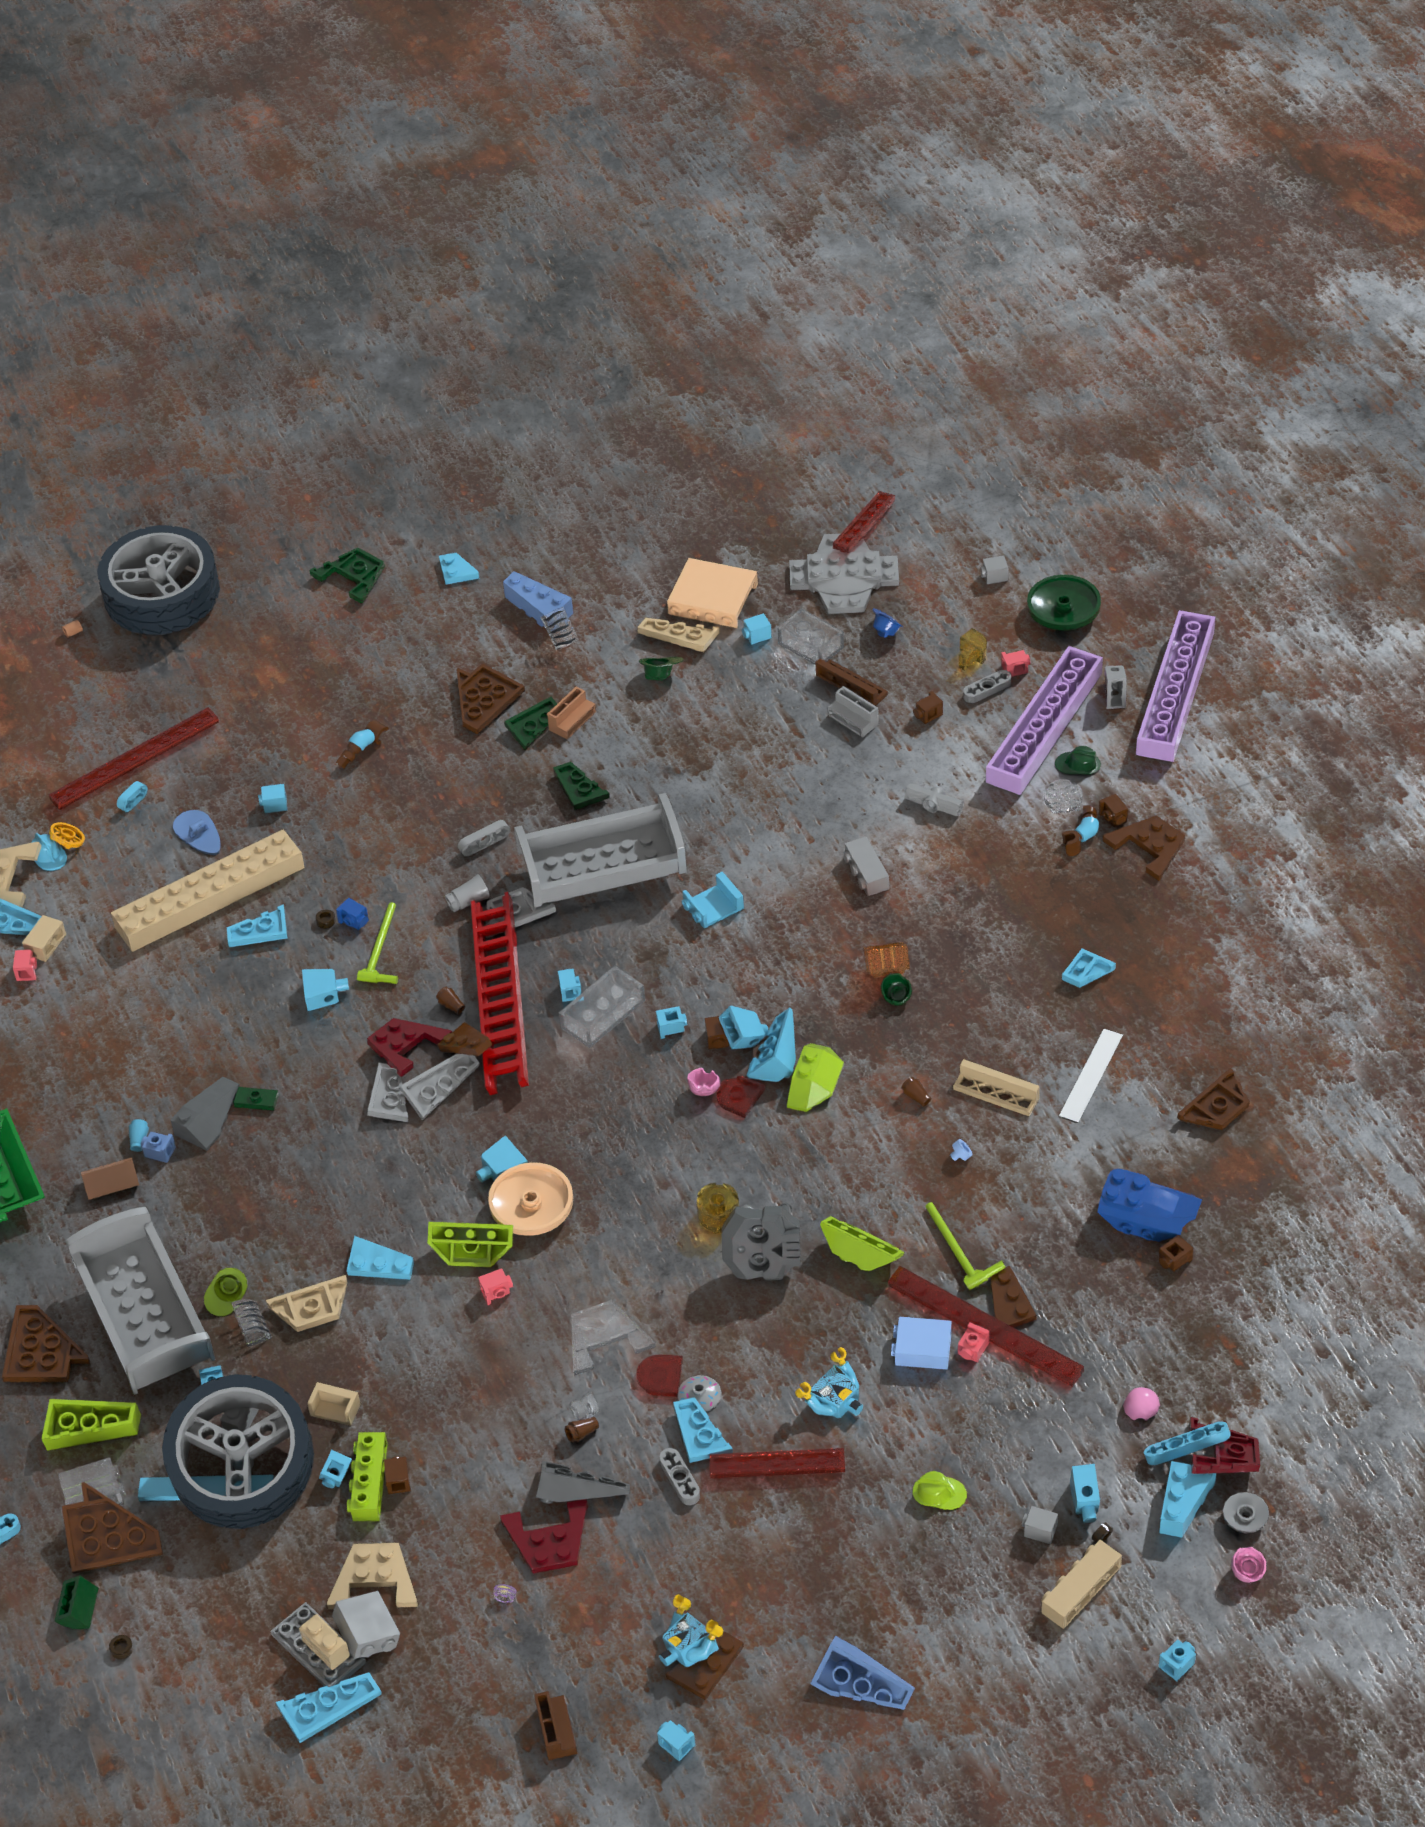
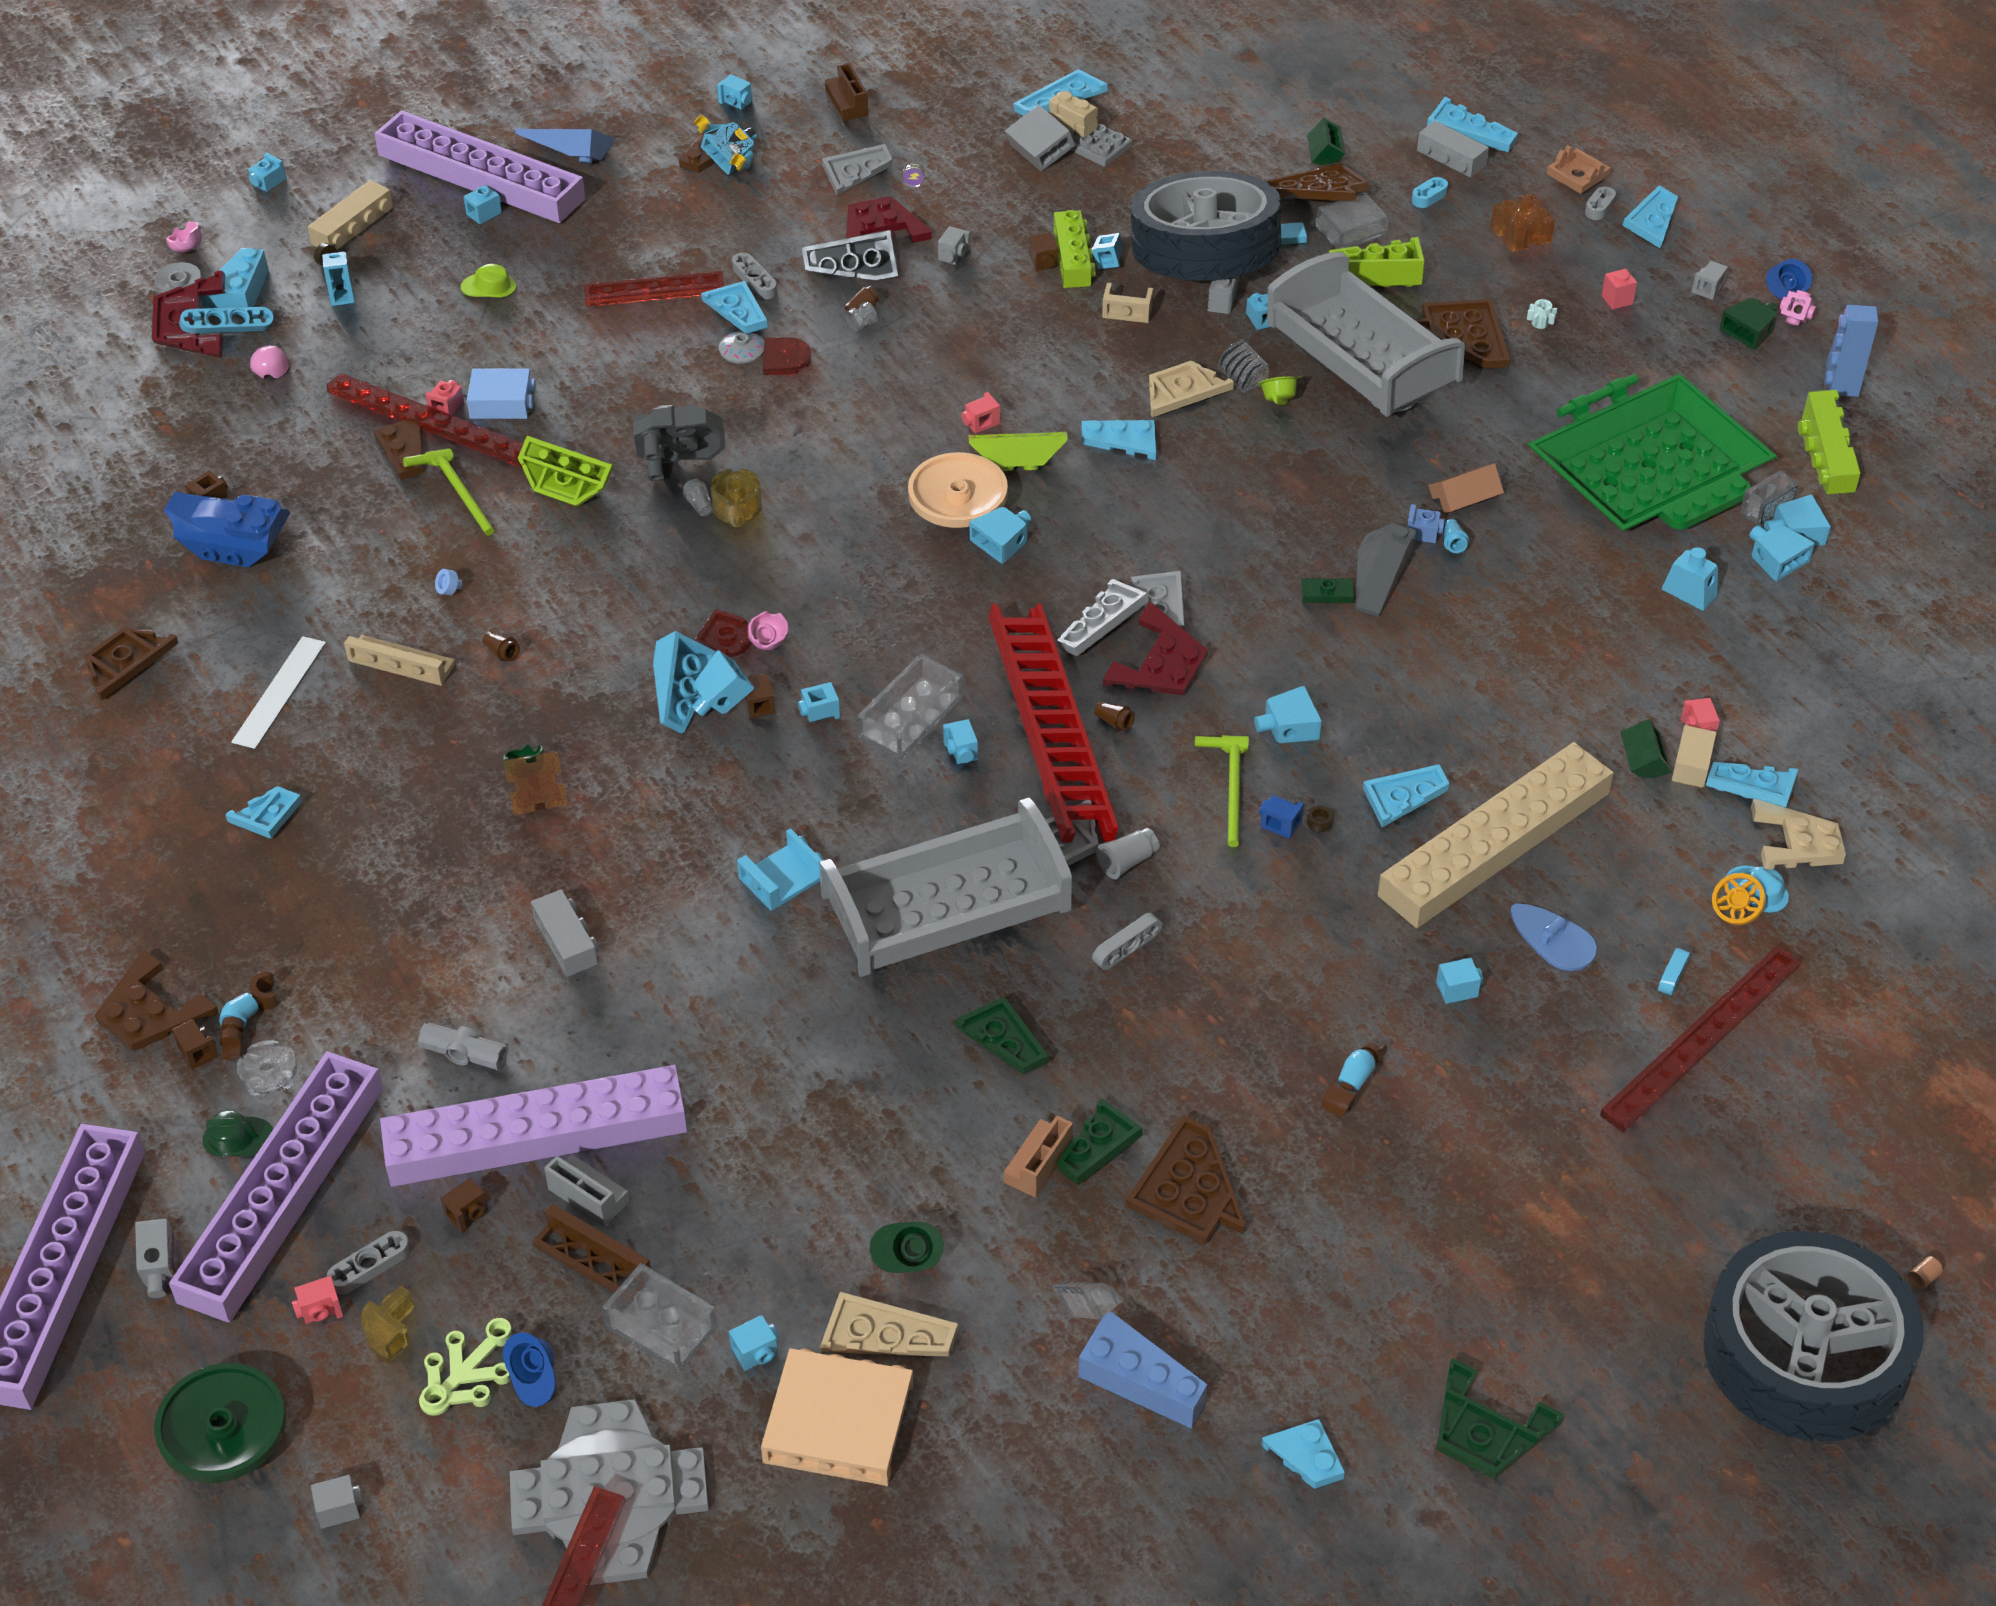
camera: 170 degrees right, 0 degrees up
dark brown tile [109,1635,133,1659] -> none
tan wing [327,1543,418,1609] -> none
reddish brown wing [437,1022,492,1056] -> none
clear wing [571,1300,656,1376] -> none
lime wedge [787,1043,844,1112] -> none
medium azure torso [795,1347,863,1418] -> none
light grey brick [1022,1506,1058,1545] -> none
none -> lavender brick [374,110,586,223]
none -> lavender brick [380,1065,687,1187]
none -> yellowish green plant [419,1318,512,1415]
none -> medium azure brick [463,185,501,224]
none -> light grey wing [822,144,893,196]
none -> light grey brick [938,226,970,265]
none -> dark green brick [1620,719,1672,778]

